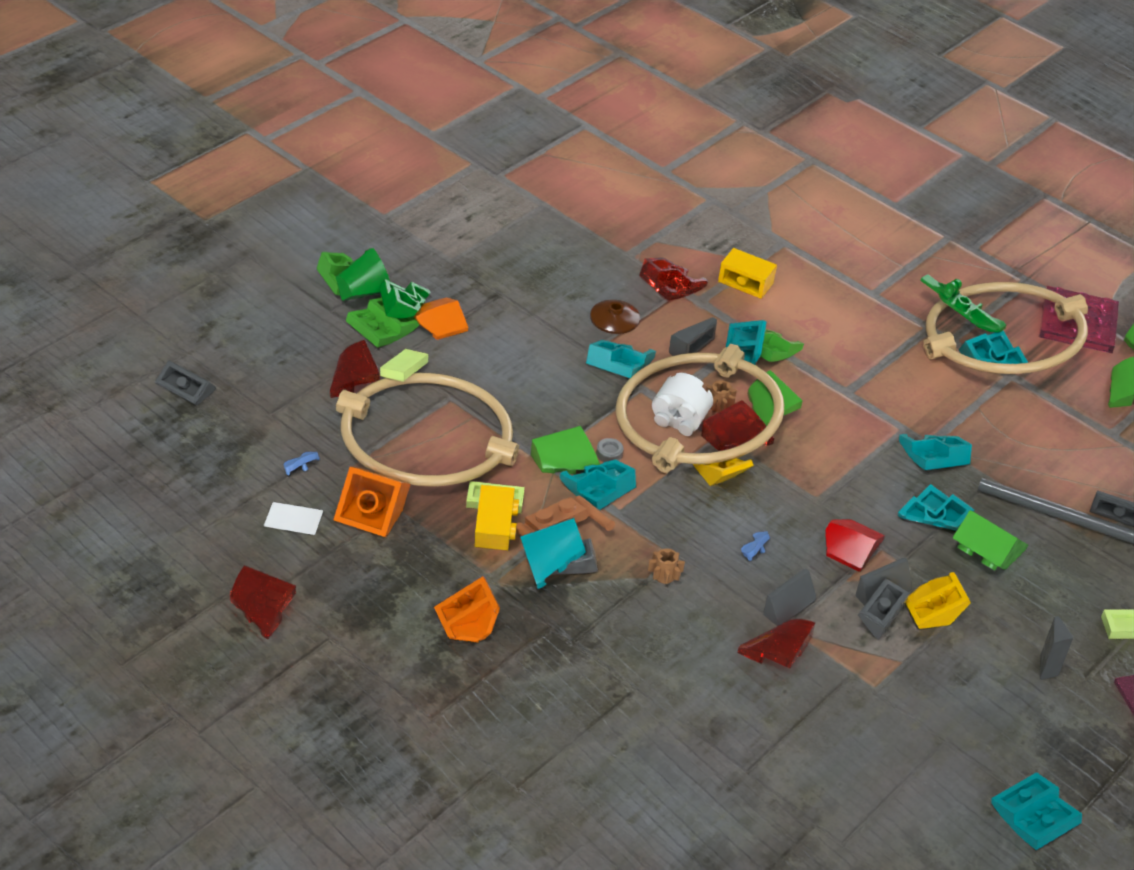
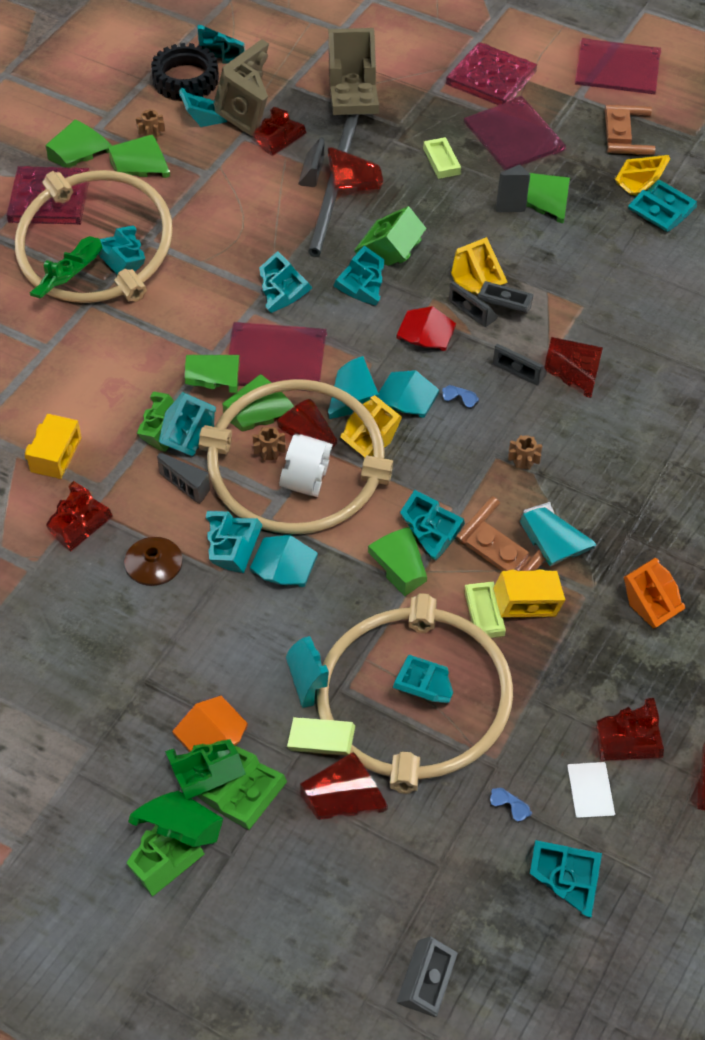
camera: 100 degrees left, 10 degrees up
orange slope [333,466,411,537] -> none
light grey tile [596,438,624,462] -> none
none -> bright green slope [185,355,240,393]
none -> clear pink piece [229,322,327,392]
none -> teal slope [250,535,318,587]
none -> teal slope [286,636,329,708]
none -> clear red slope [328,147,383,191]
none -> teal slope [328,356,379,419]
none -> teal slope [379,370,439,418]
none -> teal slope [393,654,453,703]
none -> bright green slope [526,173,570,223]
none -> teal slope [530,840,602,917]
none -> clear red slope [597,698,664,761]
none -> yellow slope [615,155,670,196]

